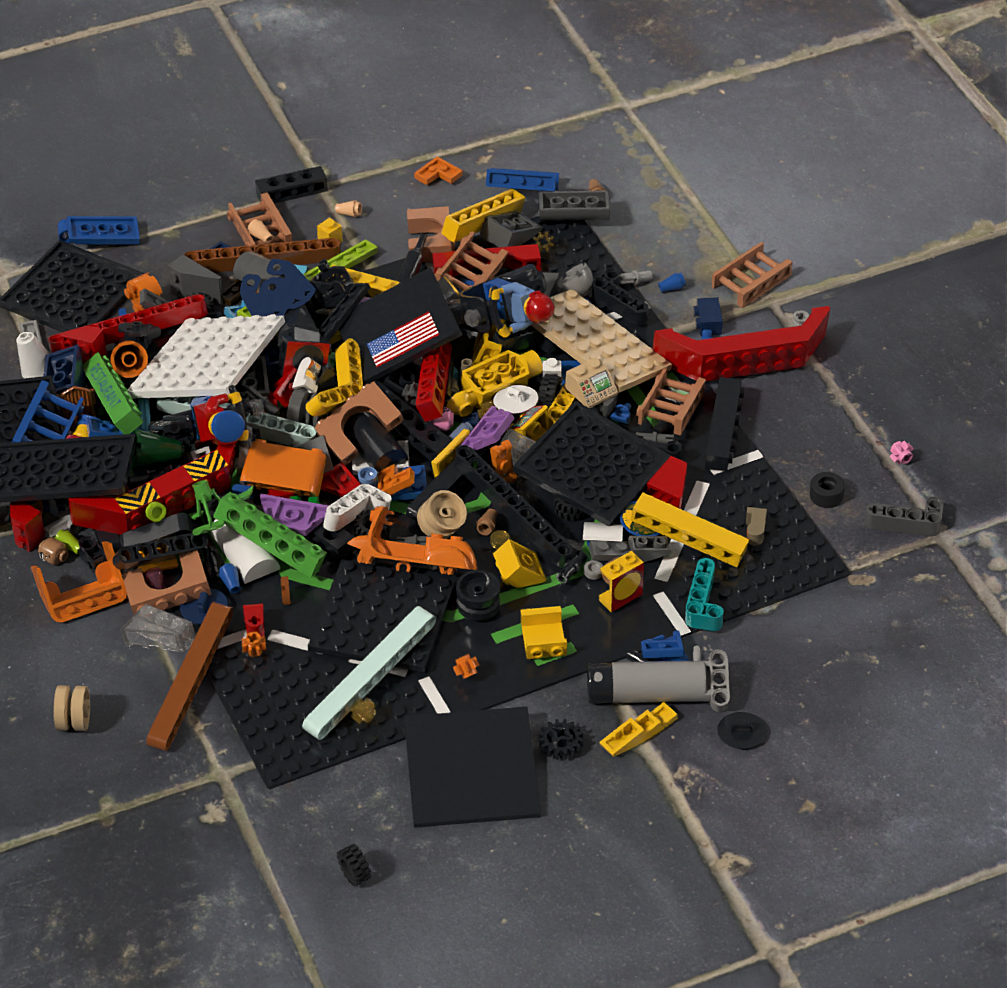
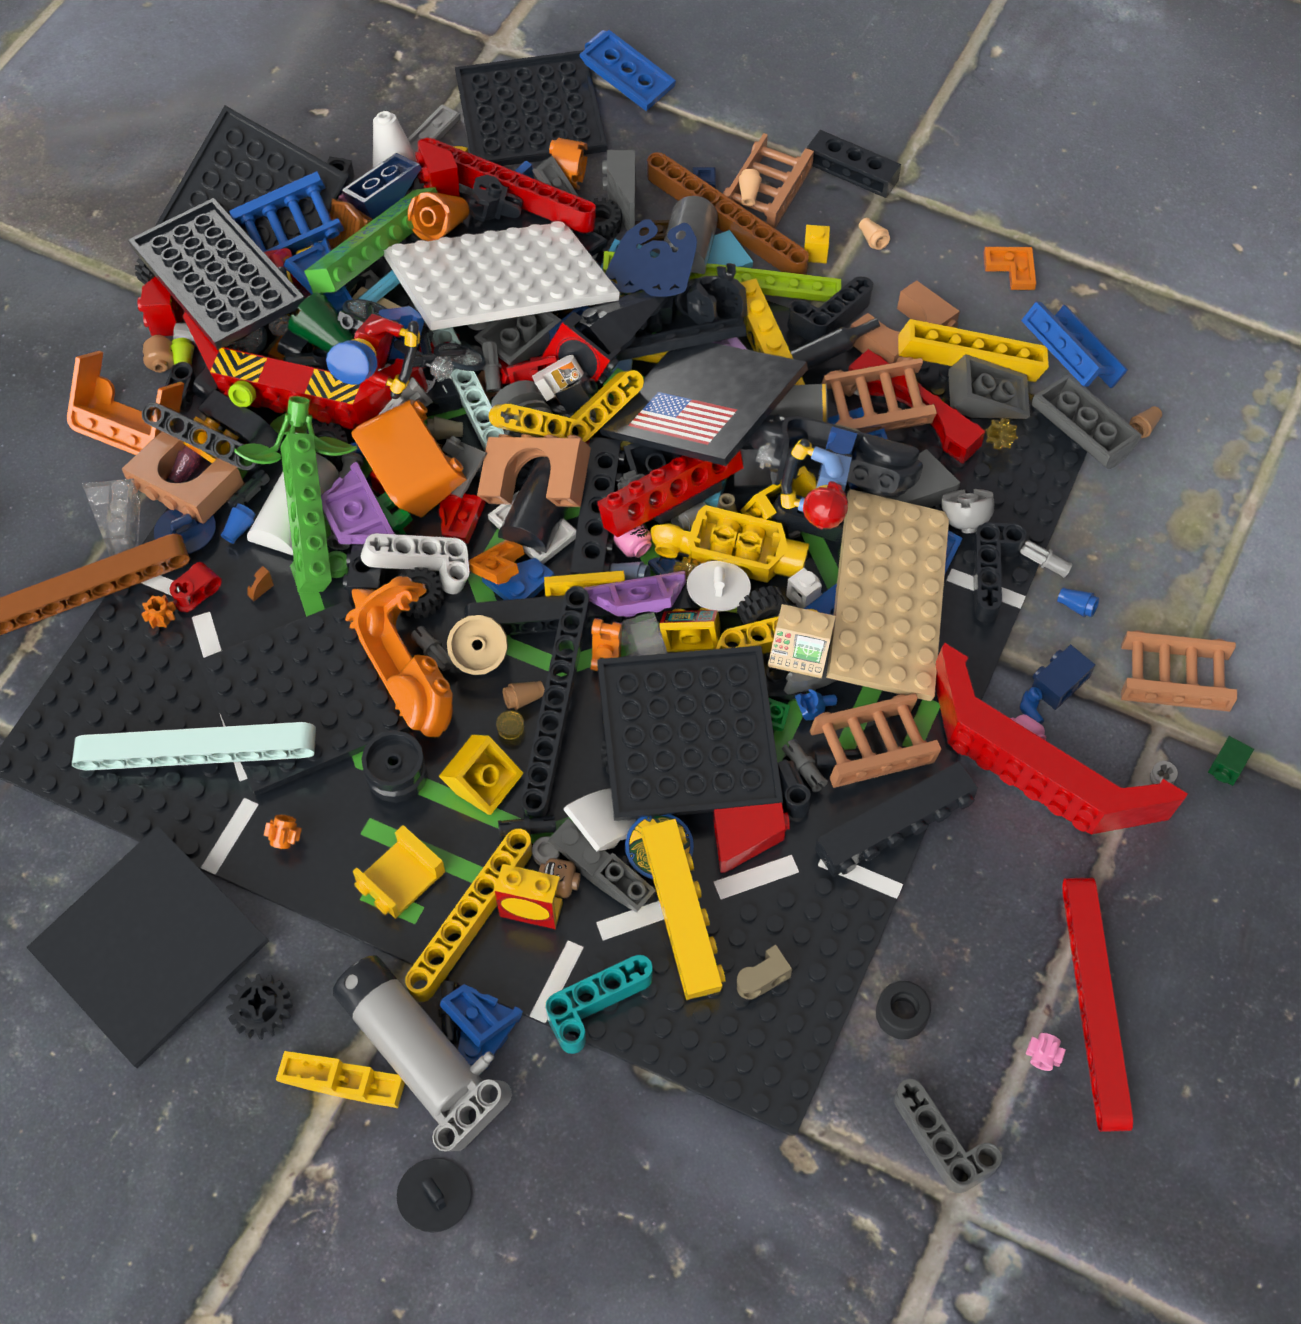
camera: 50 degrees right, 15 degrees up
clear yellow gear [351,698,376,724] -> none
medium blue wheel [358,467,378,488] -> none
none -> yellow beam [405,829,532,1002]
none -> black beam [787,276,873,342]
none -> red beam [1062,877,1133,1132]
none -> dark green brick [1208,736,1254,786]

